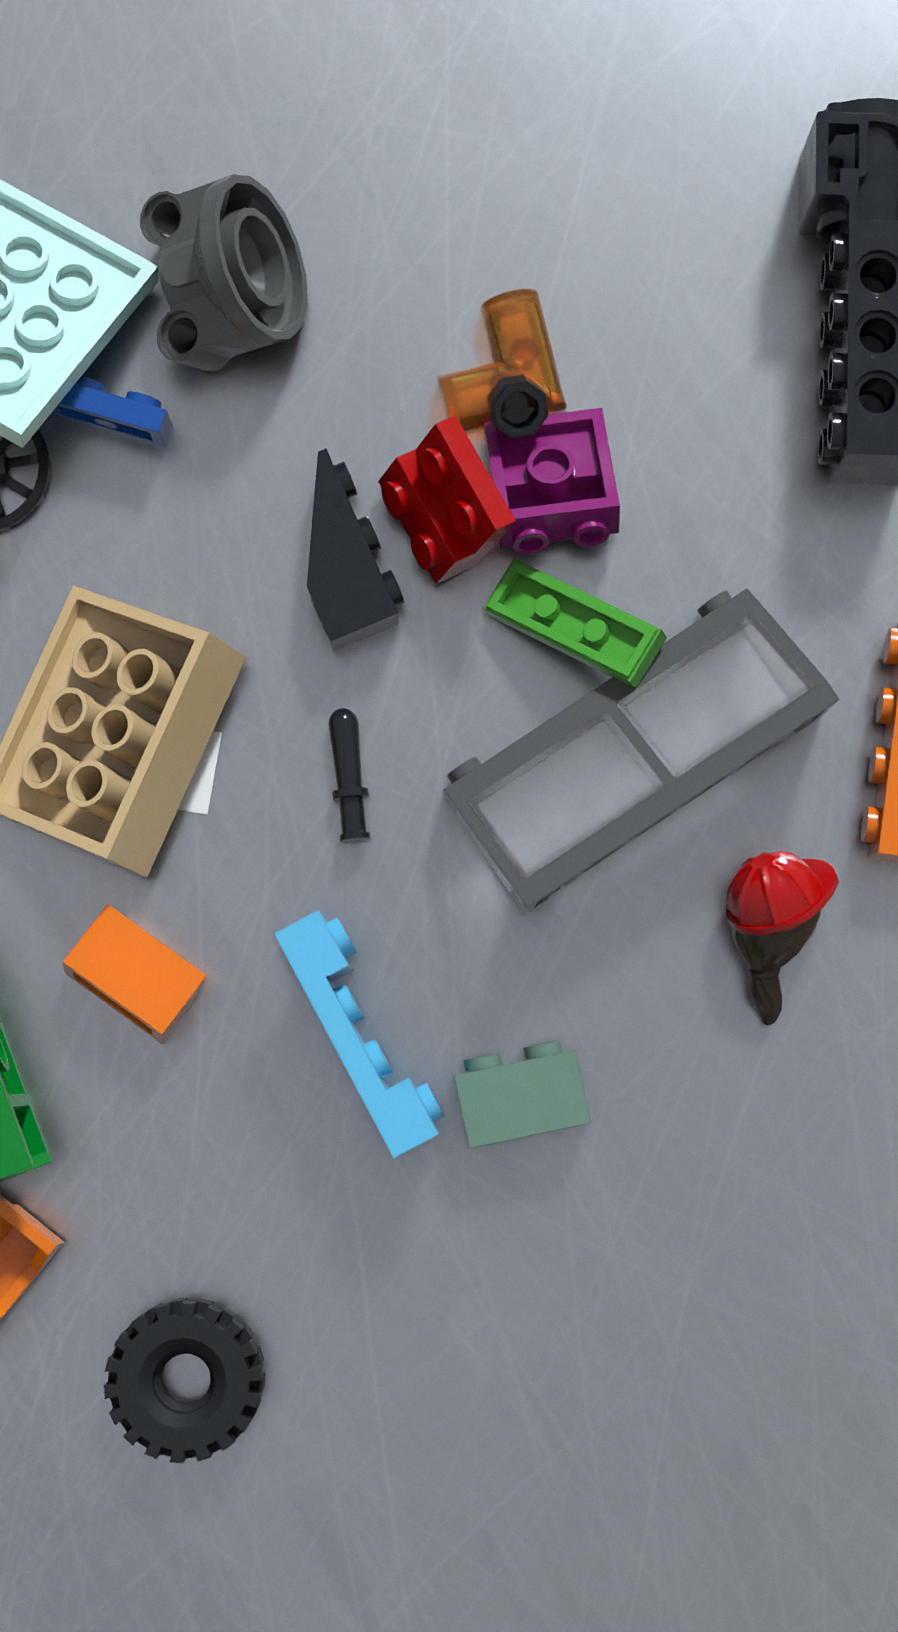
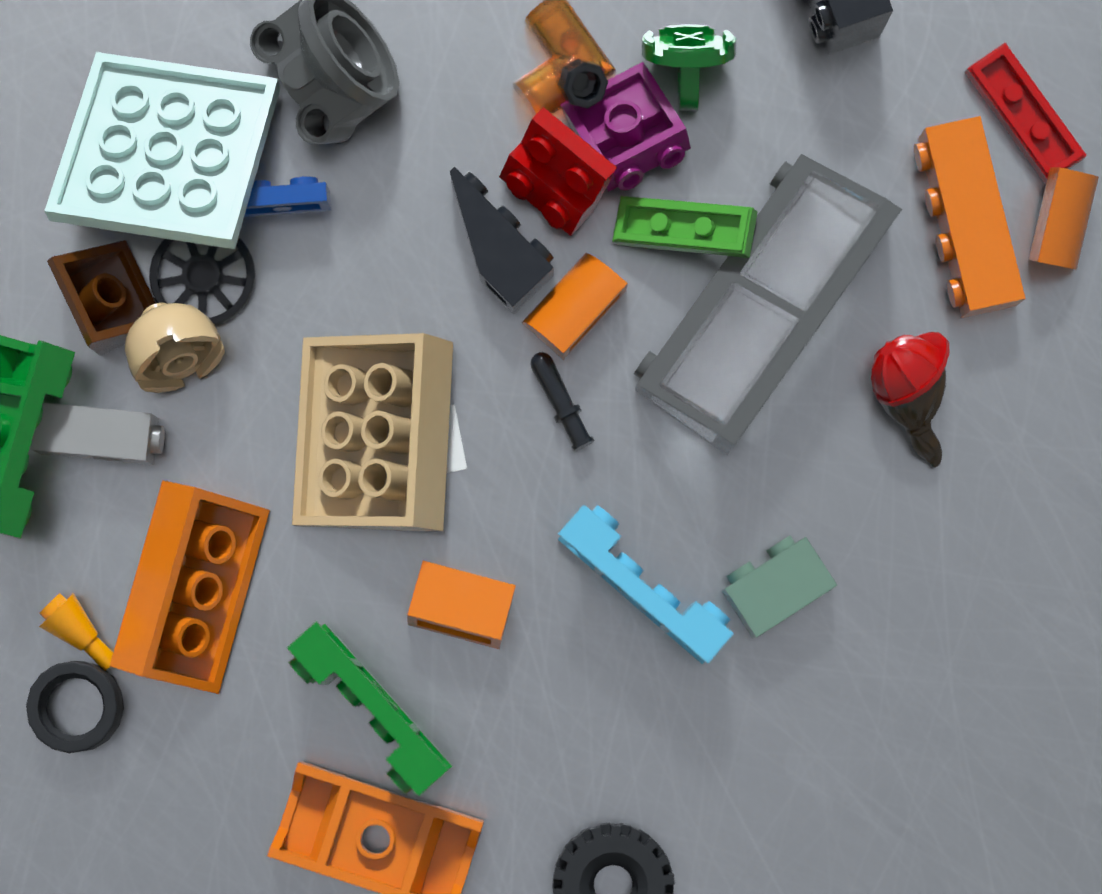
camera: 20 degrees left, 0 degrees up
none -> orange brick [522,253,628,360]
none -> green tile [642,24,736,110]

